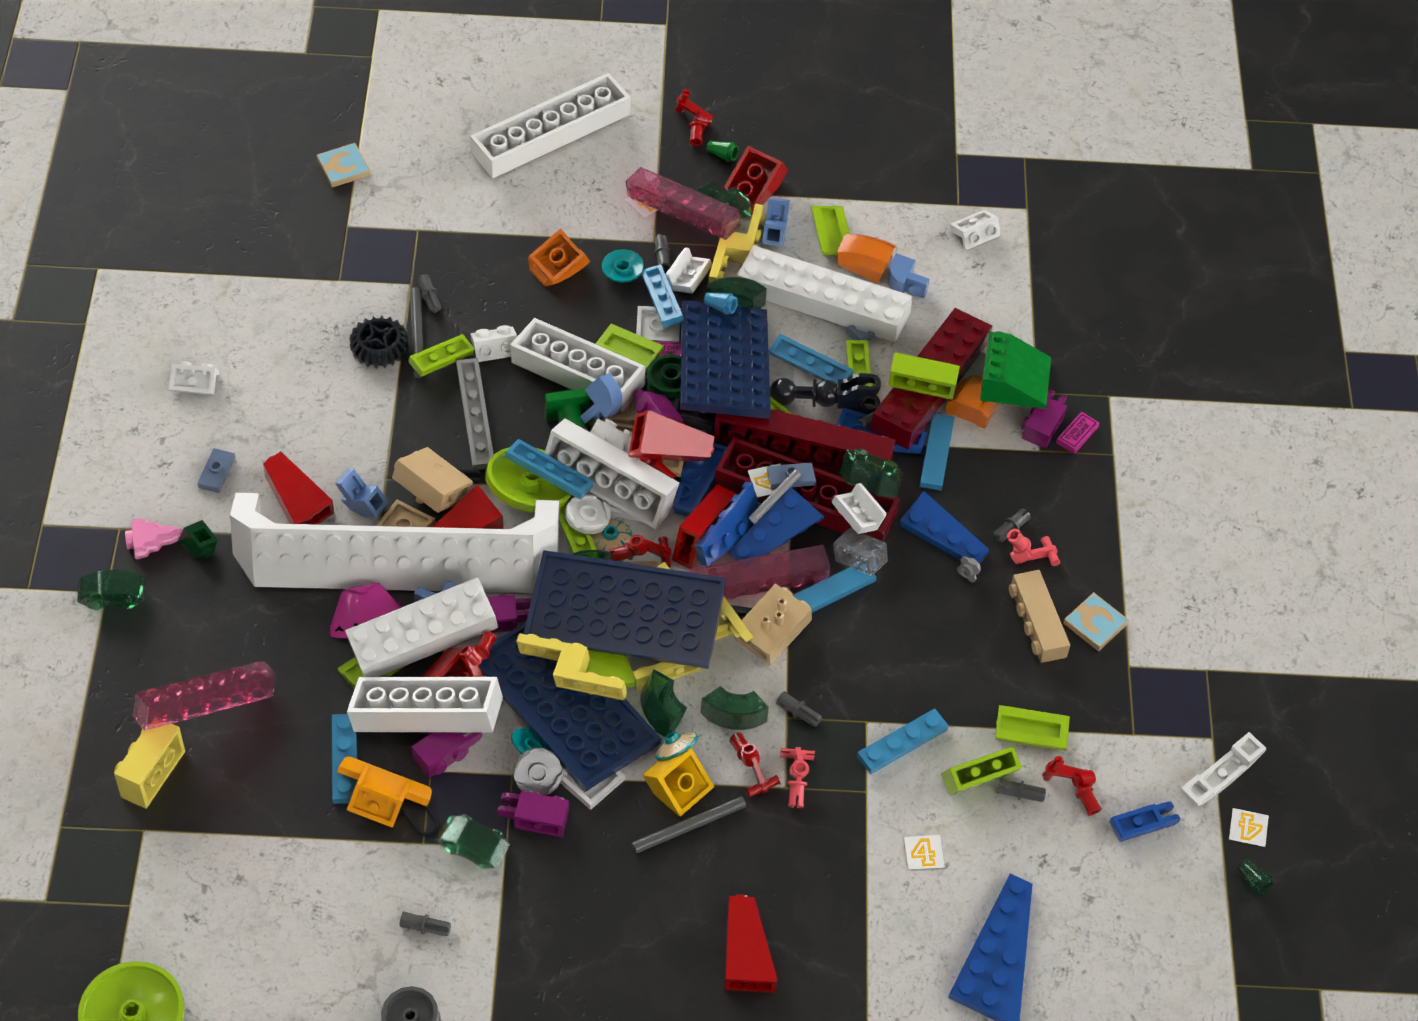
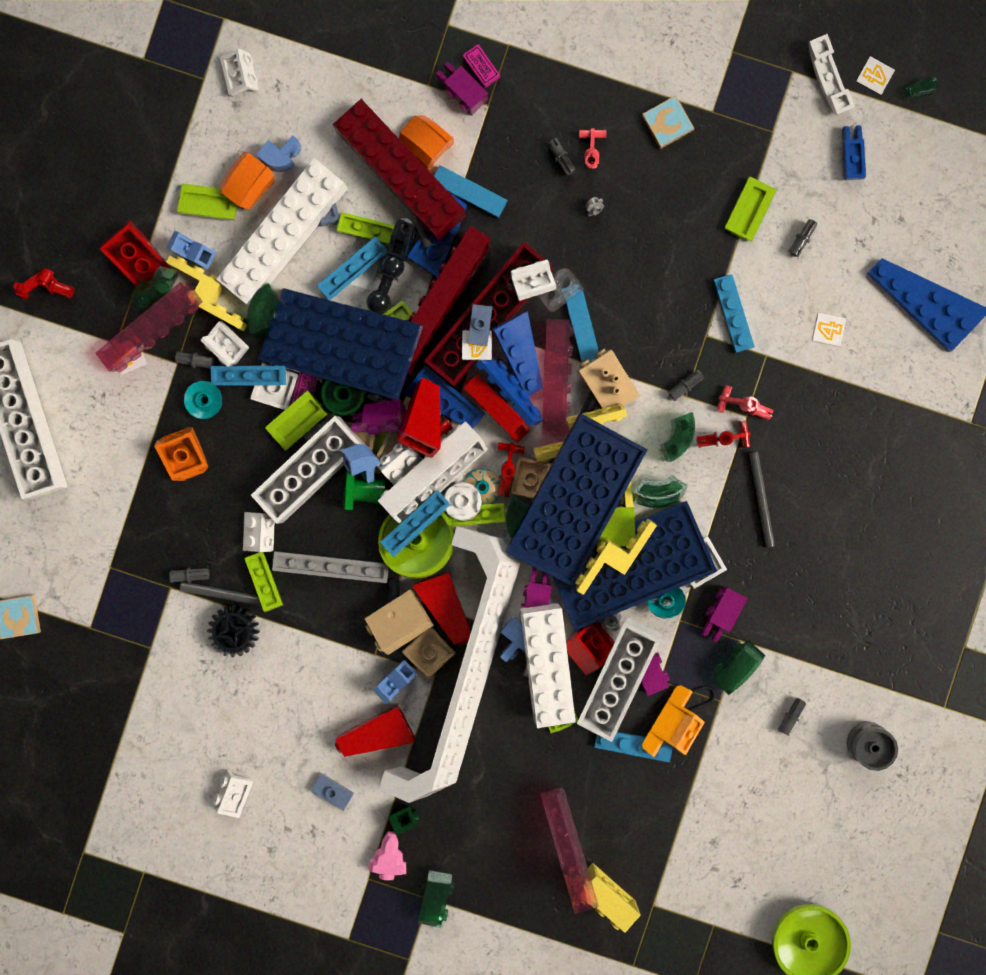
camera: 70 degrees left, 35 degrees up
dark pink piece [330,582,402,638] -> none
red pin [459,631,496,677] -> none
light grey tile [514,748,562,796] -> none
yellow slope [642,748,715,817] -> none
dish [655,731,699,761] -> none
dark azure cone [704,292,738,315] -> none
green cone [707,140,739,162] -> none
red slope [725,894,777,993] -> none
light grey bar [748,469,801,524] -> none
clear green brick [840,448,904,497] -> none
lime brick [888,352,960,400] -> none
blue wing [899,491,989,564] -> none
lime brick [941,746,1022,796] -> none
green slope [980,331,1051,409] -> none
tan brick [1009,570,1070,663] -> none
red pin [1042,756,1102,816] -> none

